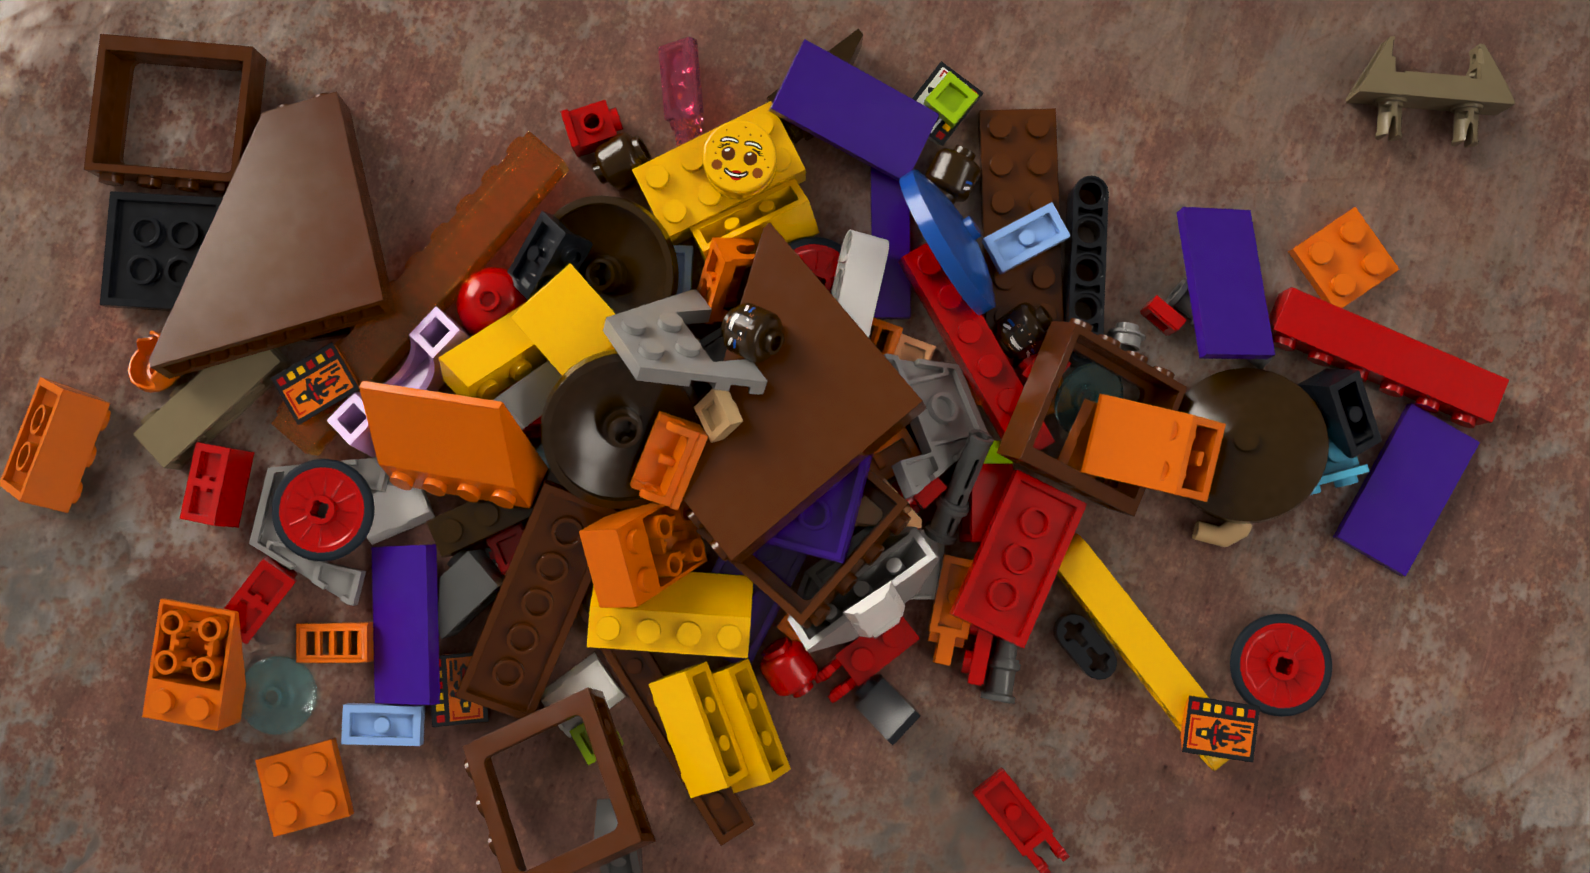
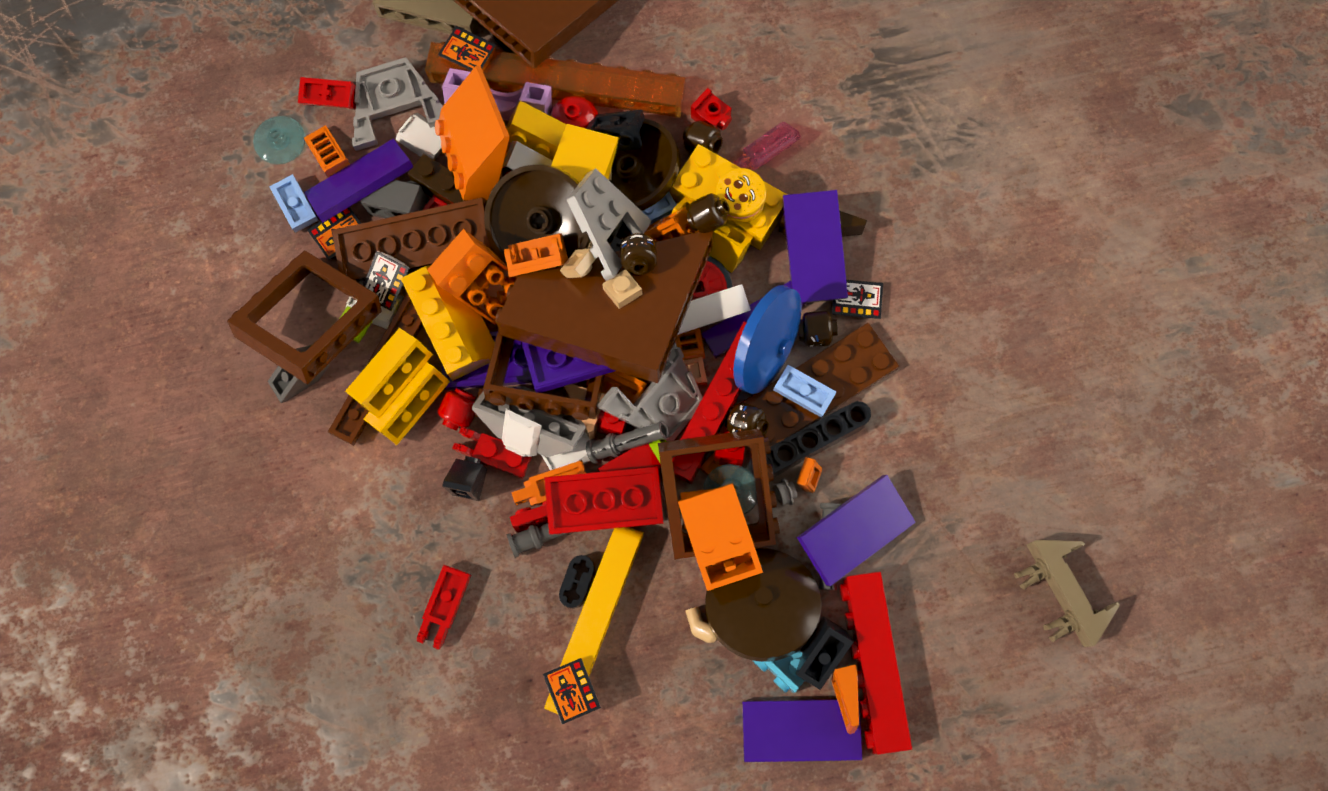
camera: 60 degrees right, 10 degrees down
orange slope [142,598,246,731] -> none
red hinge [179,442,255,528] -> none
orange plate [255,738,354,837] -> none
red wheel [272,459,375,561] -> none
lime plate [924,71,979,129] -> none
red tile [1140,295,1187,336] -> none
red wheel [1230,614,1332,717] -> none
orange plate [1288,207,1400,308] -> none
none -> piece [363,251,410,312]
none -> tan plate [602,270,642,309]
none -> dark brown head [687,193,730,233]
none -> orange tile [797,457,822,493]
none -> orange slope [831,665,859,734]

